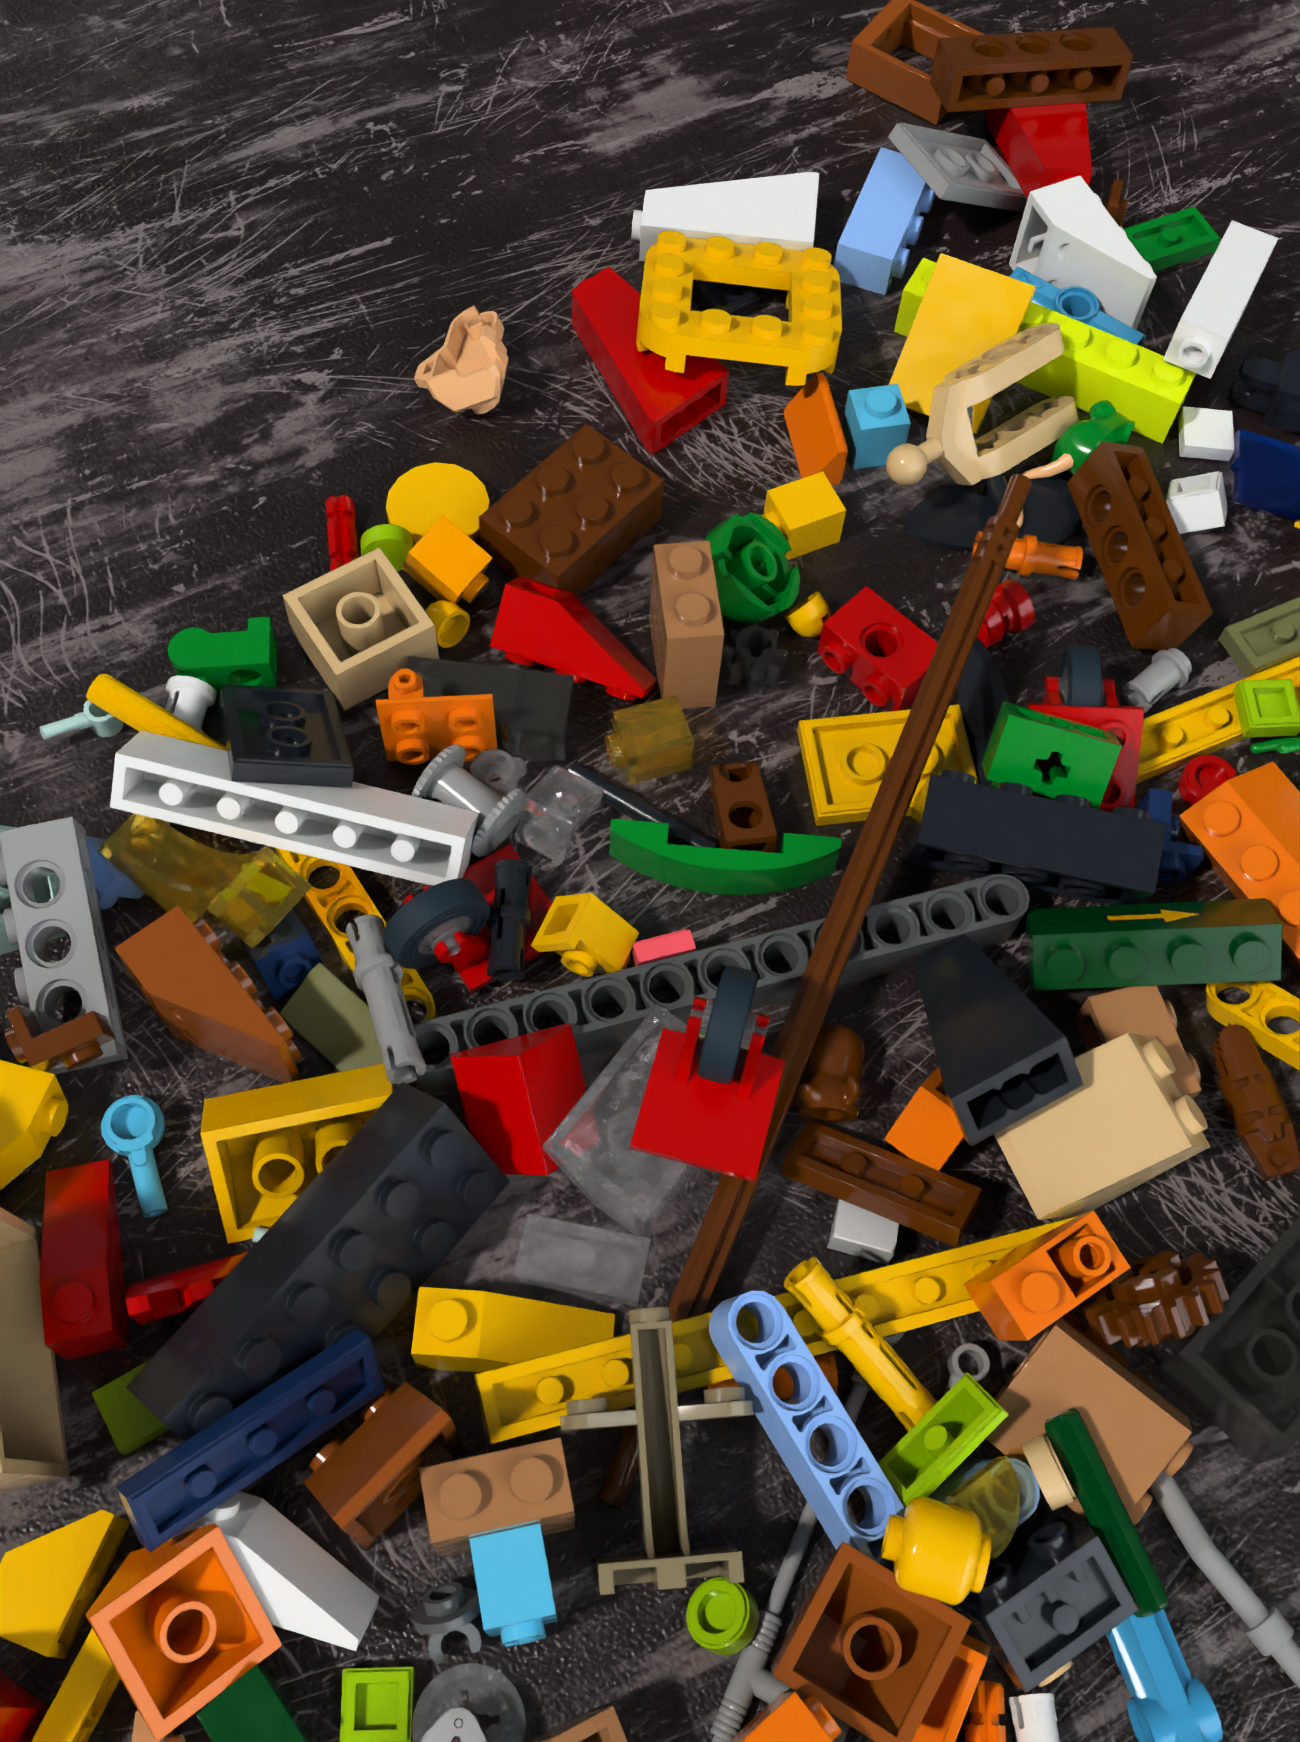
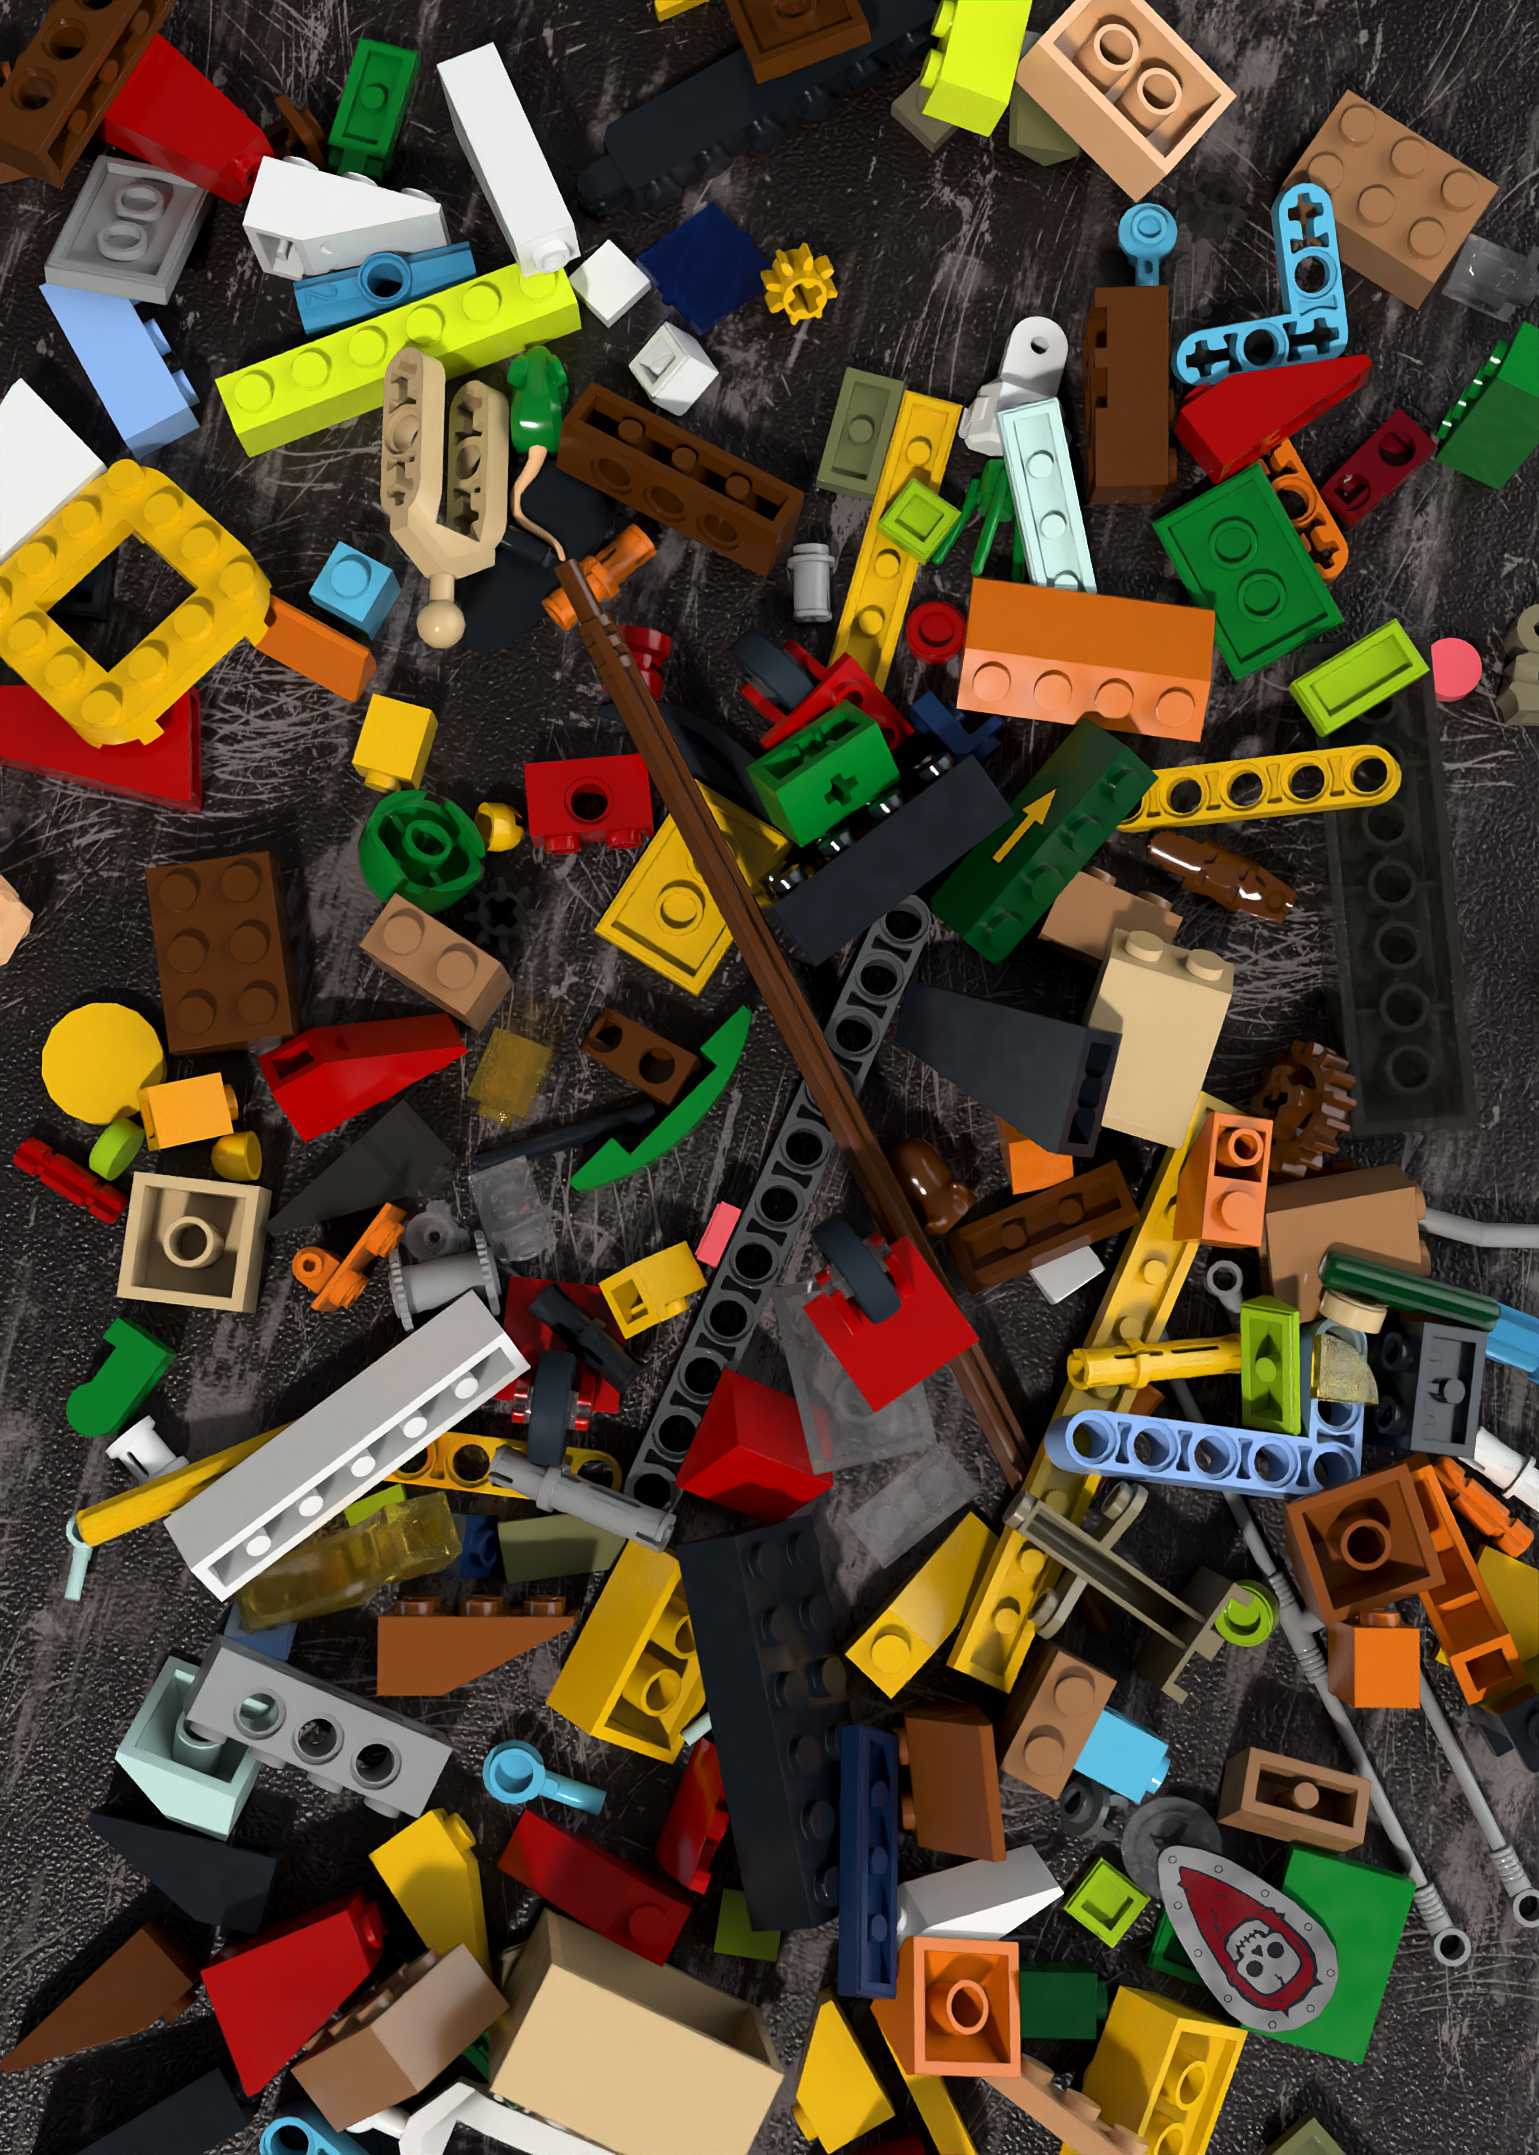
camera: 50 degrees left, 20 degrees up
reddish brown bracket [4,1004,116,1071] -> none
black tile [219,684,354,787] -> none
yellow head [881,1496,992,1605] -> none
yellow tile [889,253,1036,435] -> none

